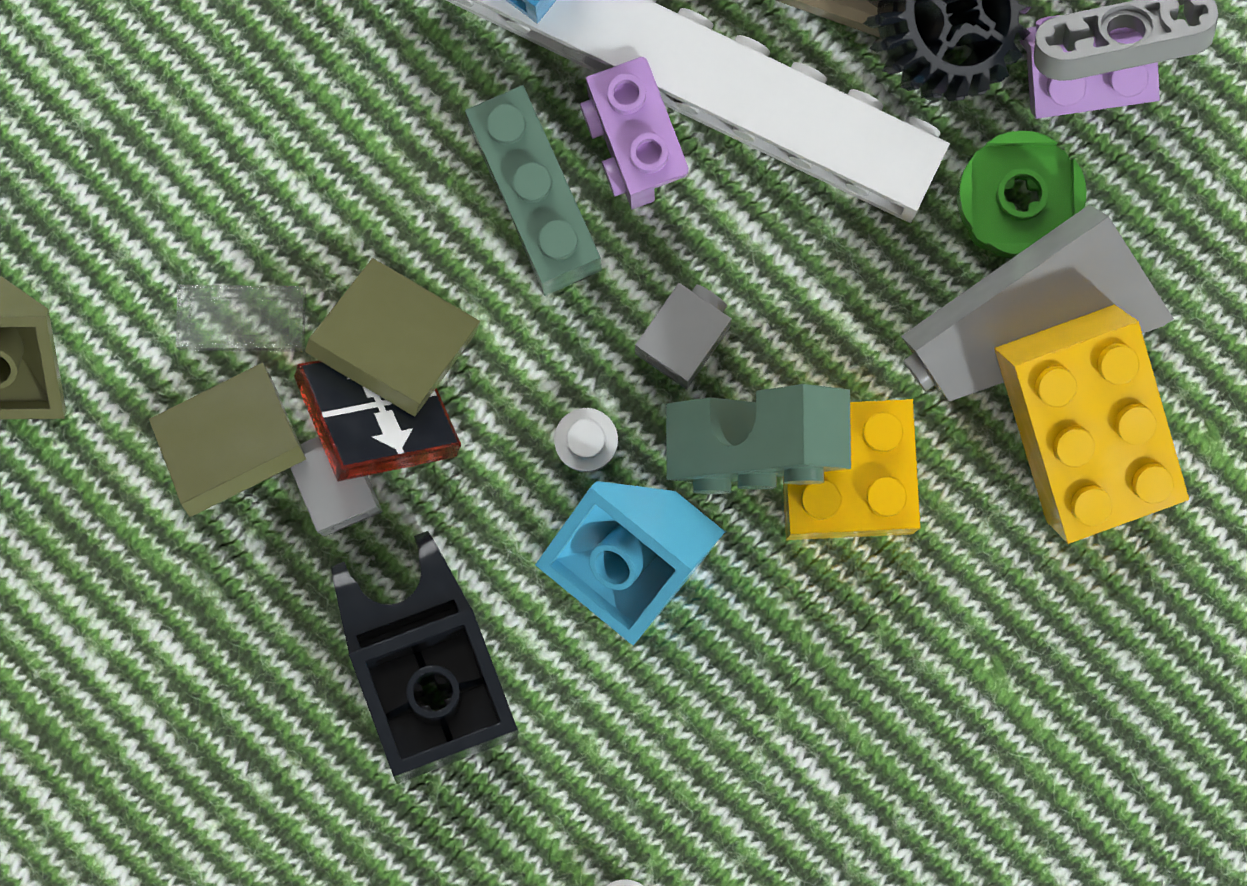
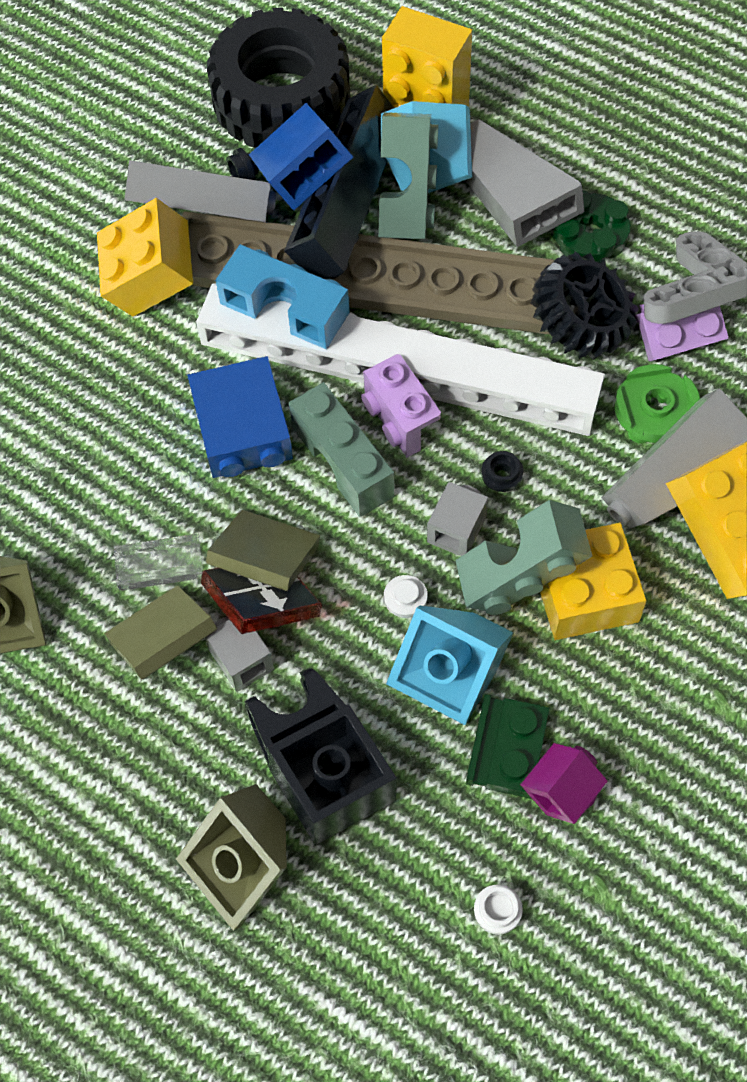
camera: 10 degrees left, 20 degrees down
none -> olive slope [176,784,287,931]
none -> blue brick [187,356,293,478]
none -> dark green plate [466,694,550,799]
none -> black plate [481,451,524,492]
none -> magenta brick [520,743,608,824]

